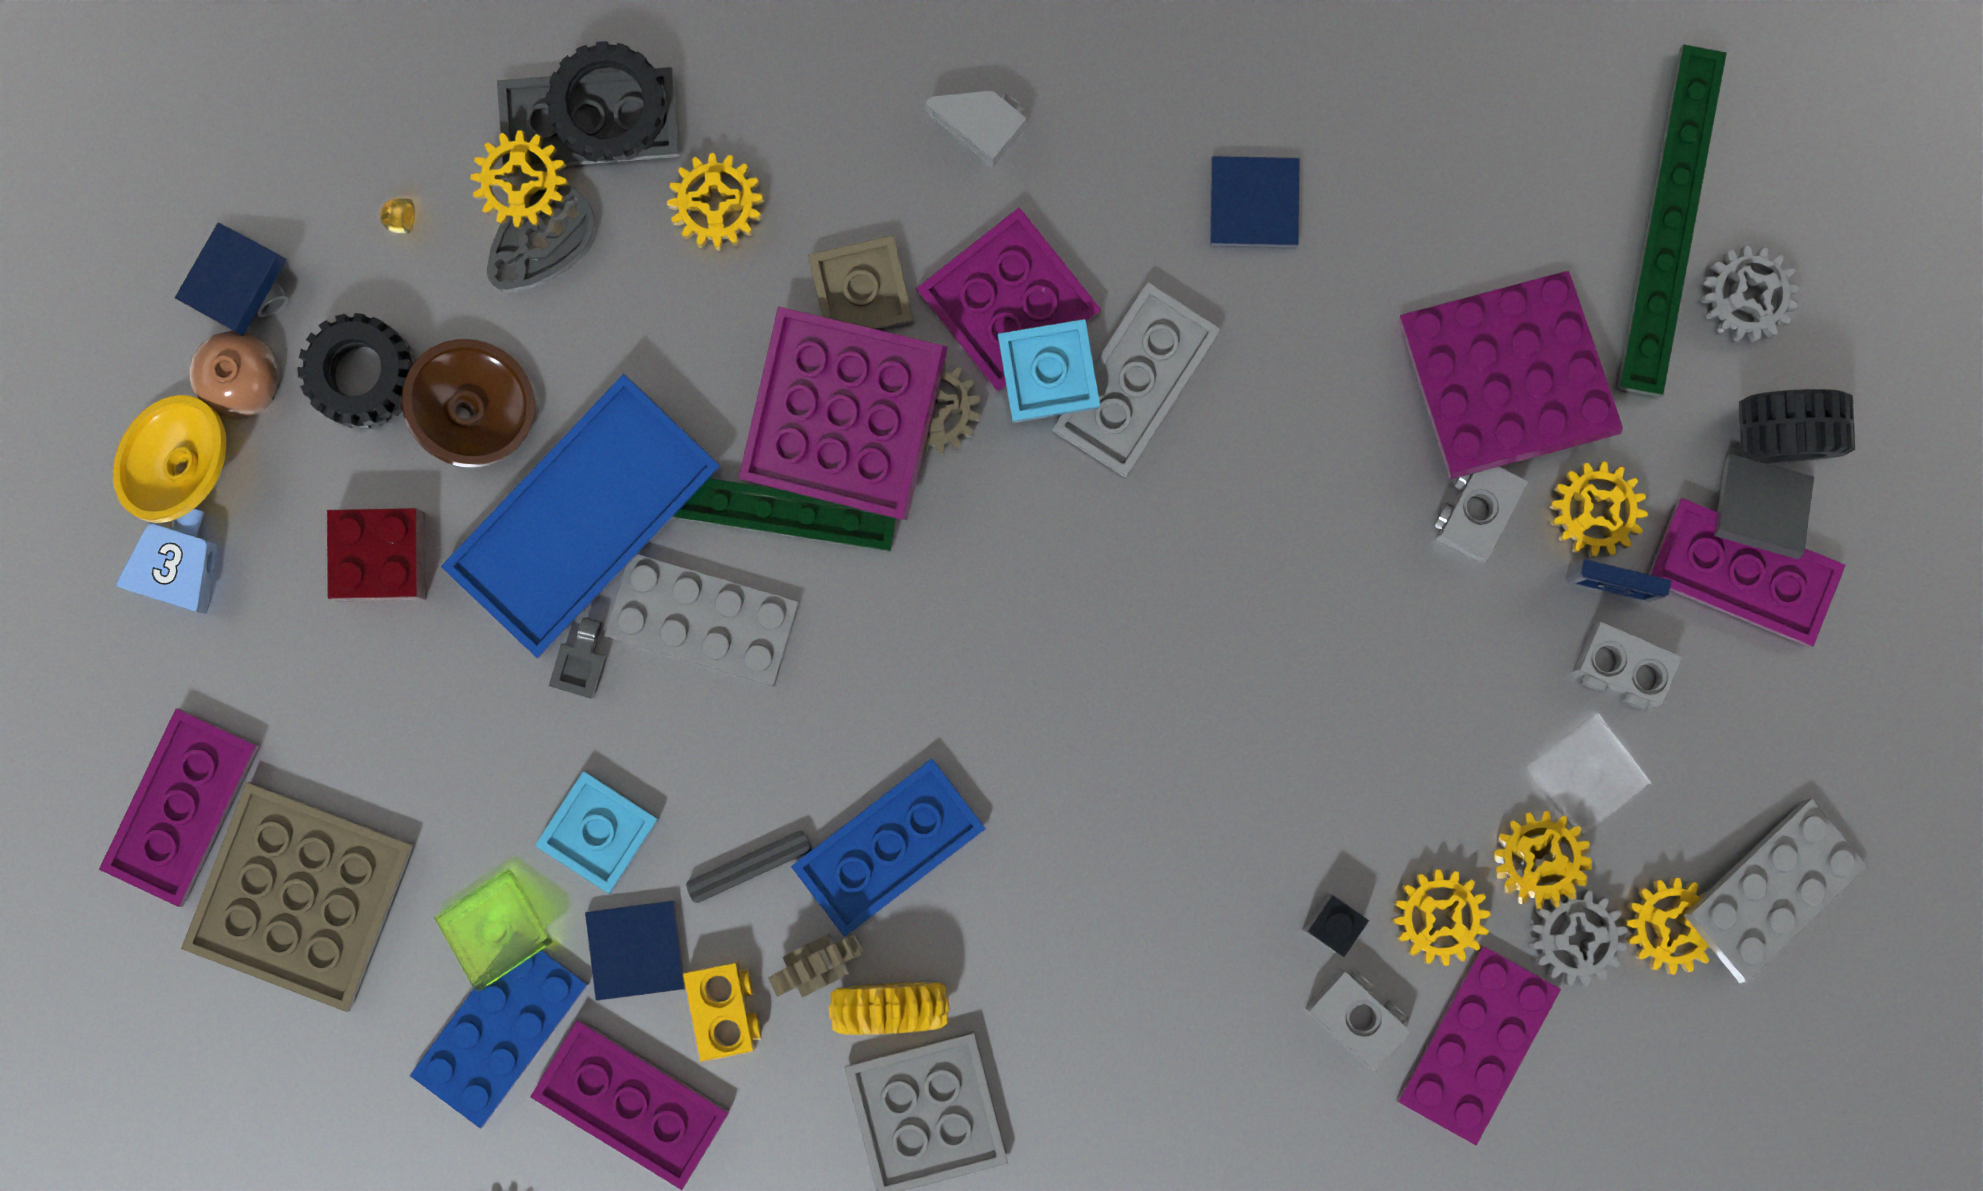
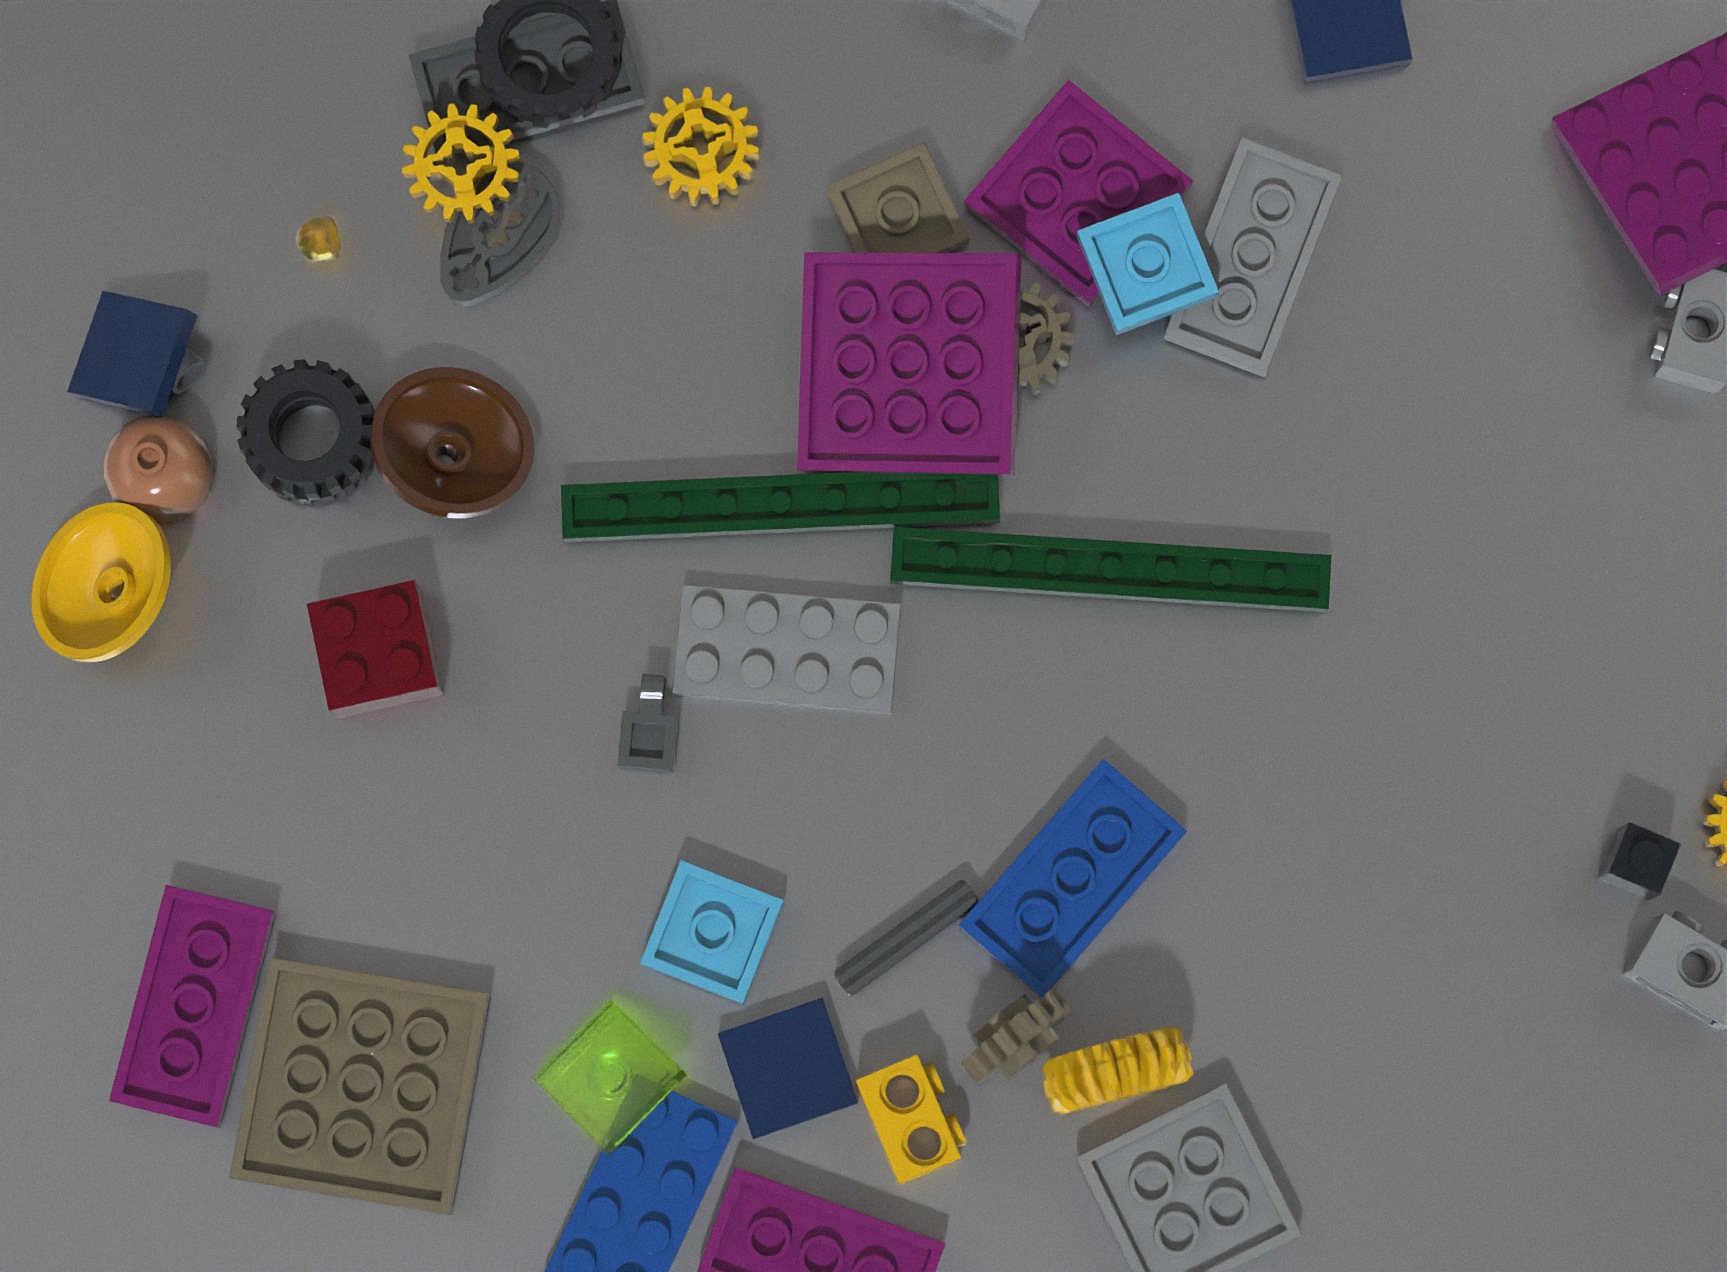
camera: 10 degrees left, 5 degrees down
light blue torso [116,509,217,614] -> none
blue tile [441,374,721,658] -> none
none -> dark green plate [890,527,1332,612]

